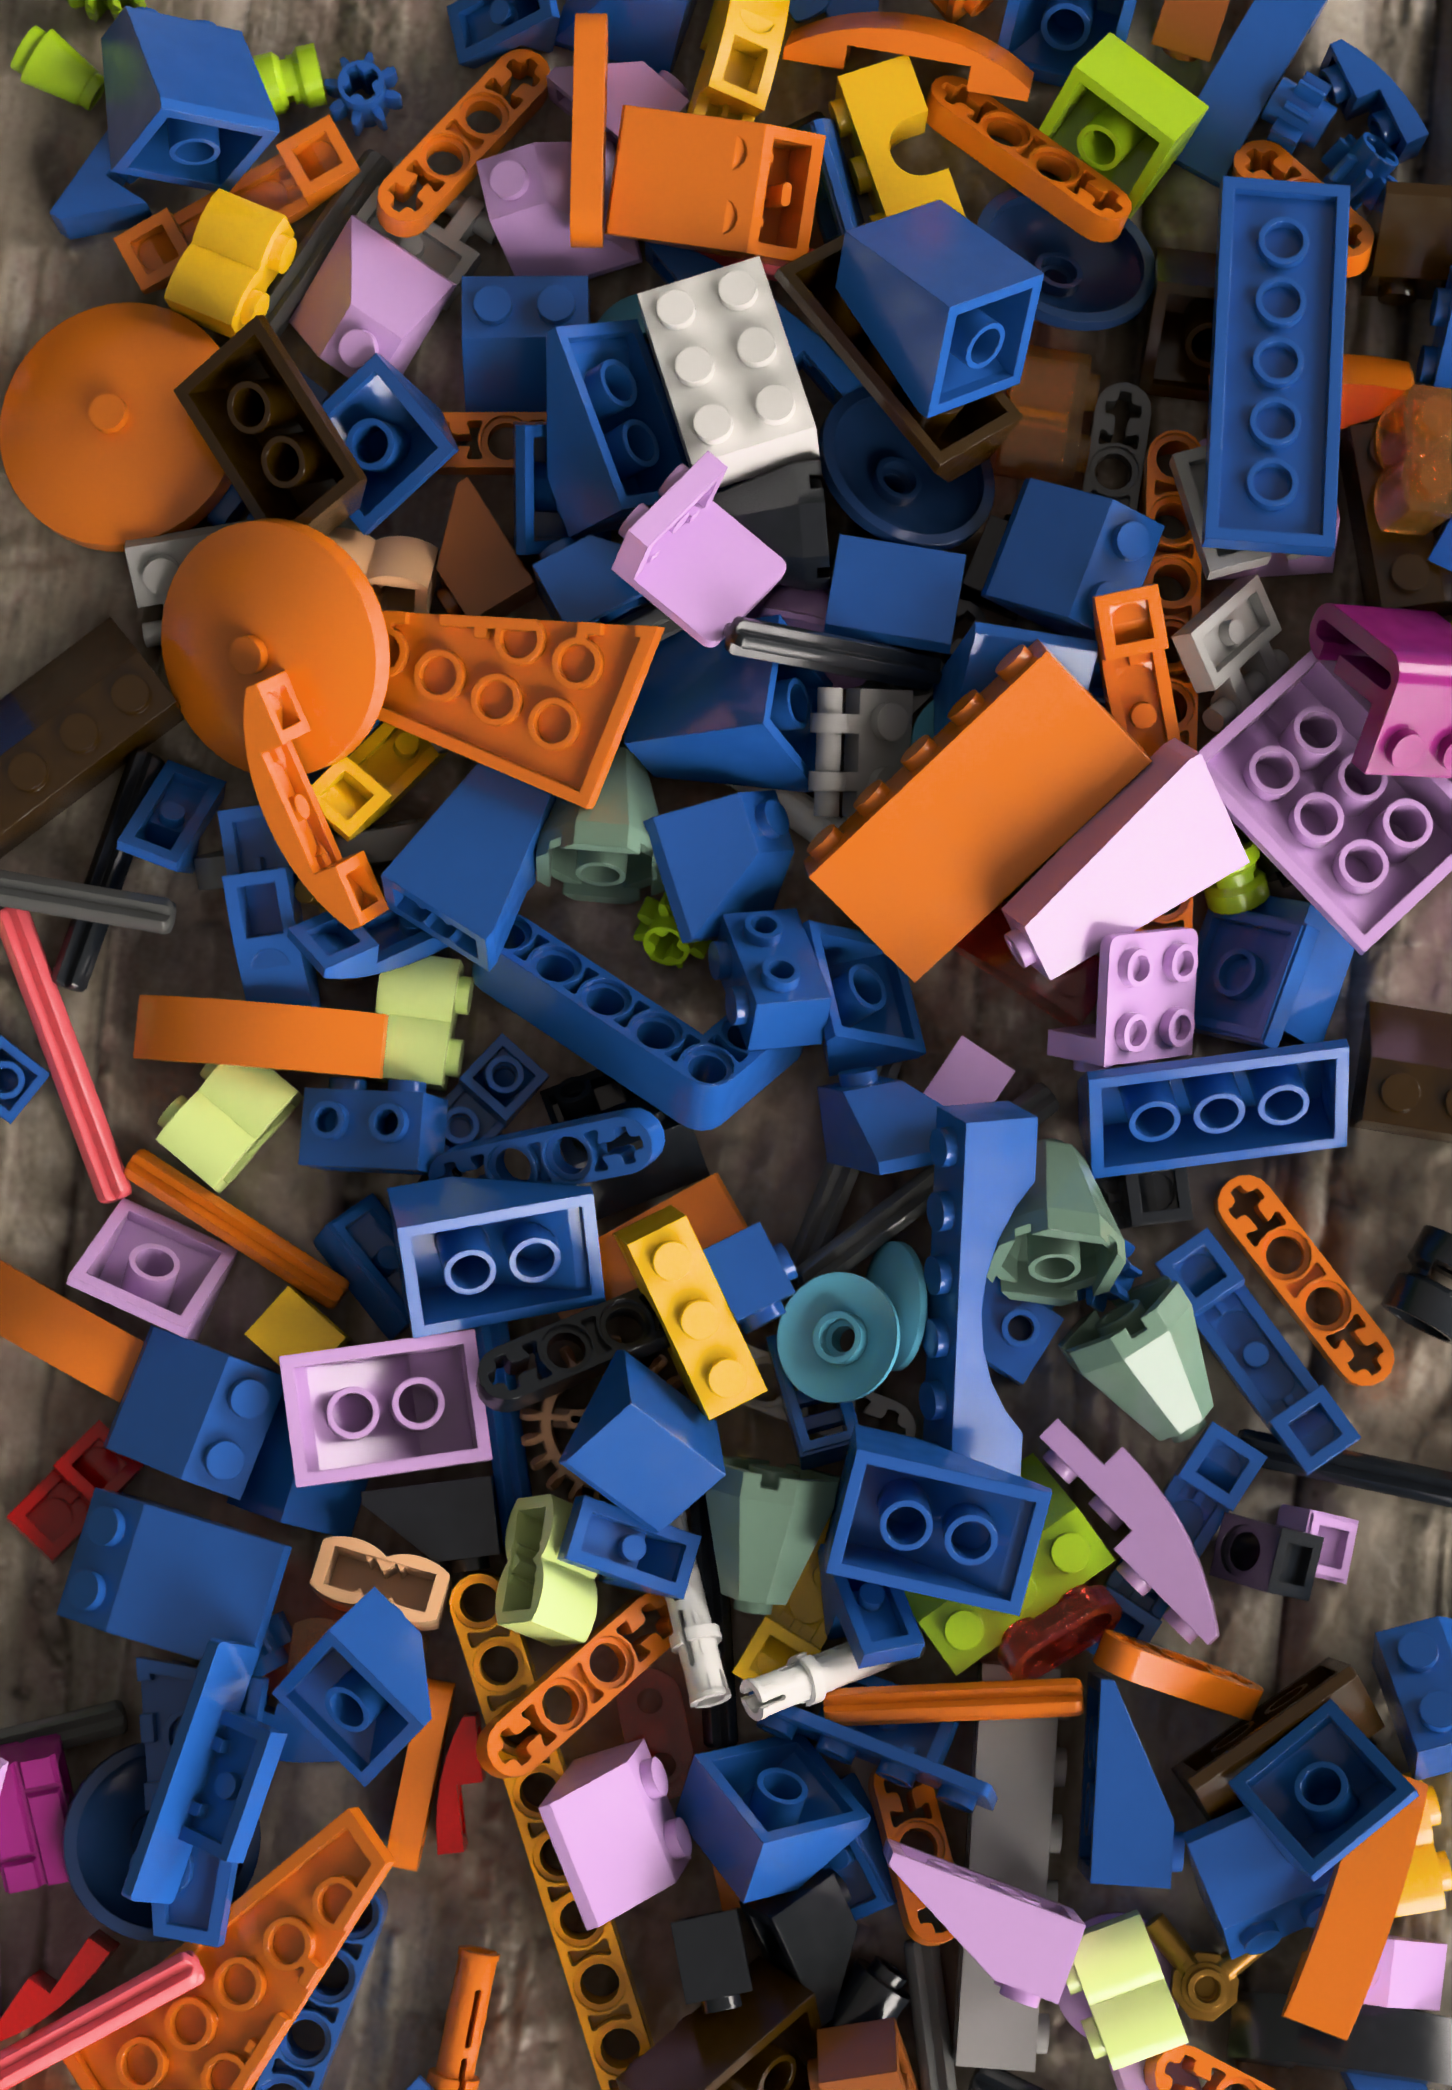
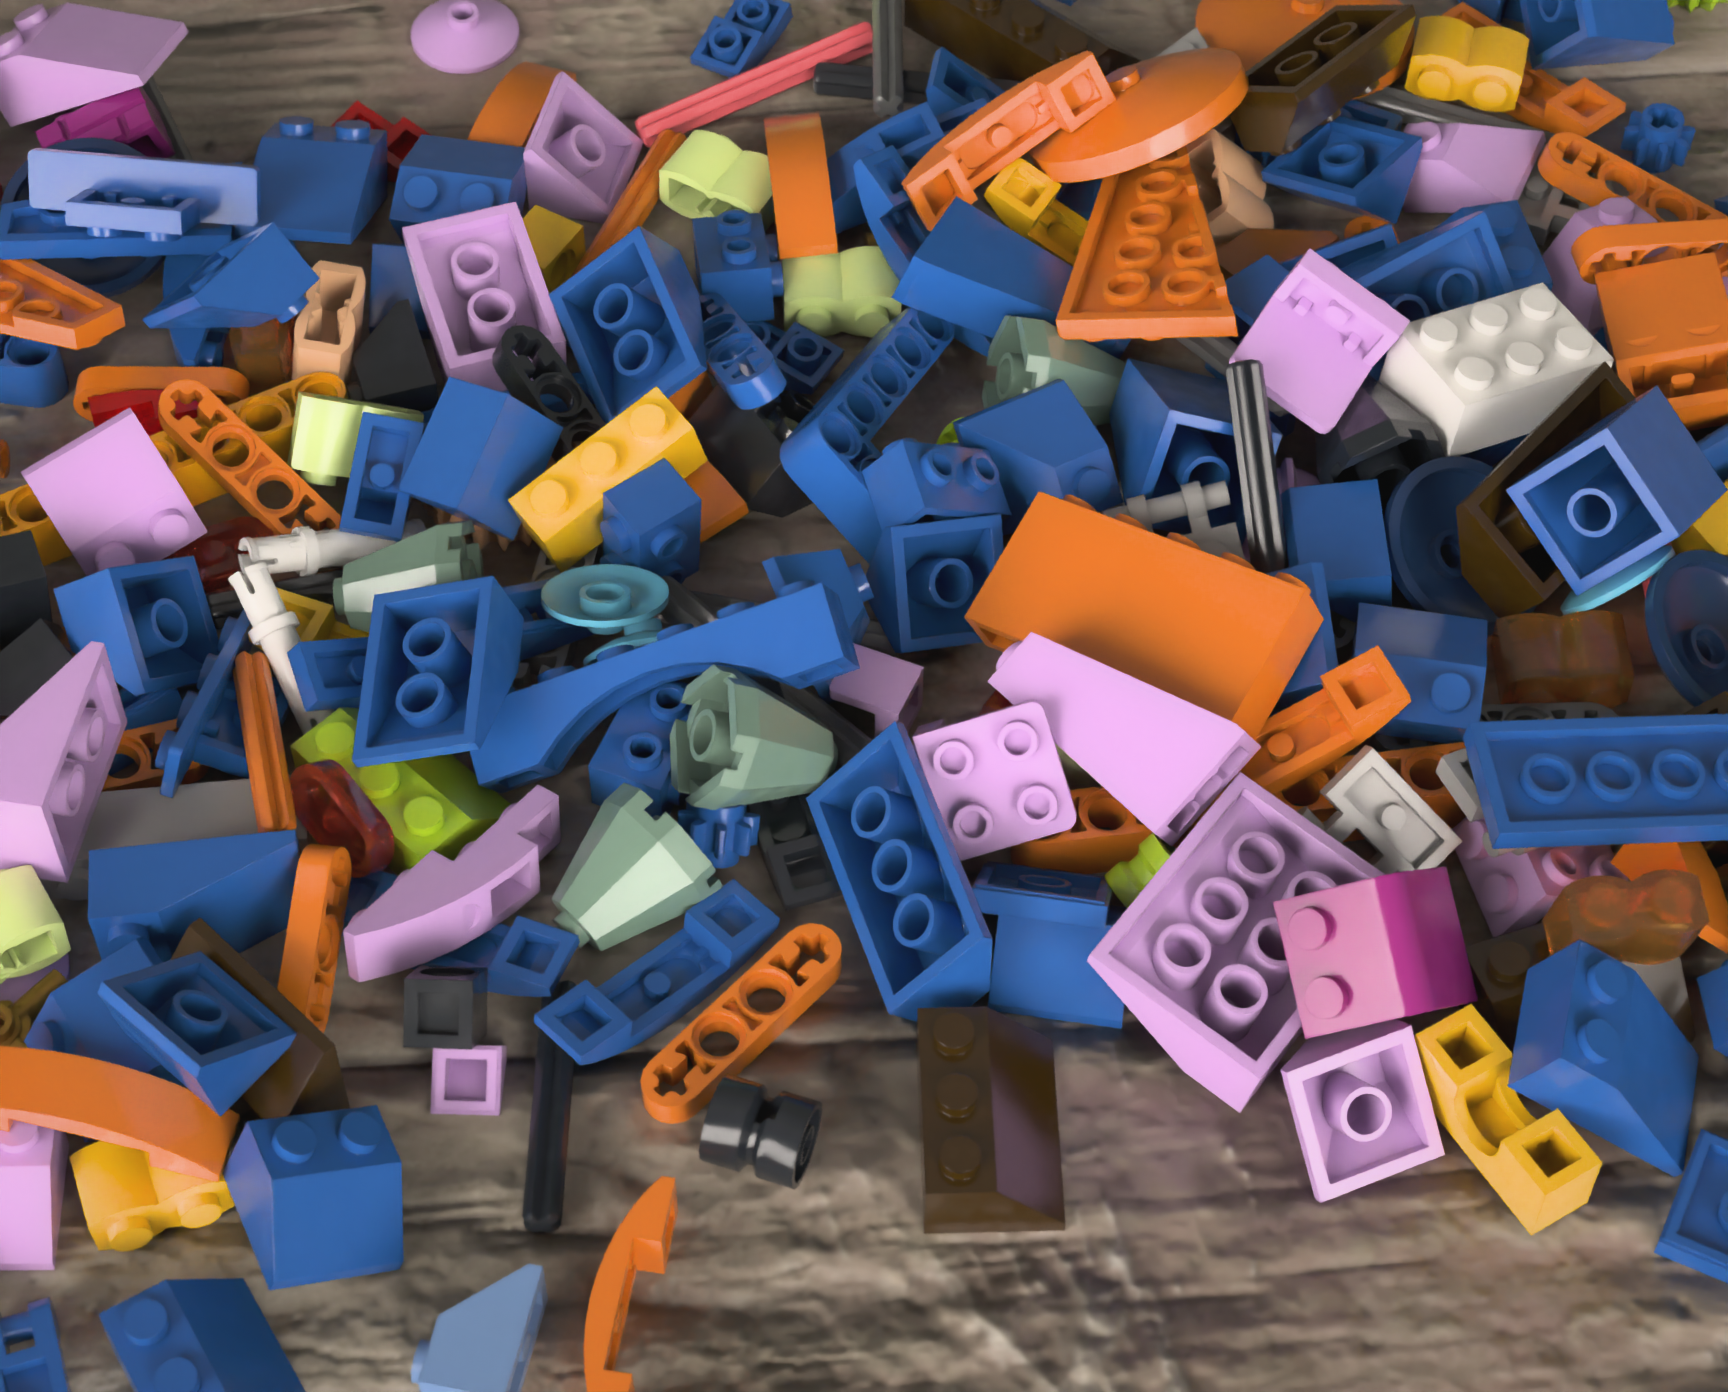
camera: 80 degrees right, 30 degrees down
lime wheel [253,43,328,116] -> none

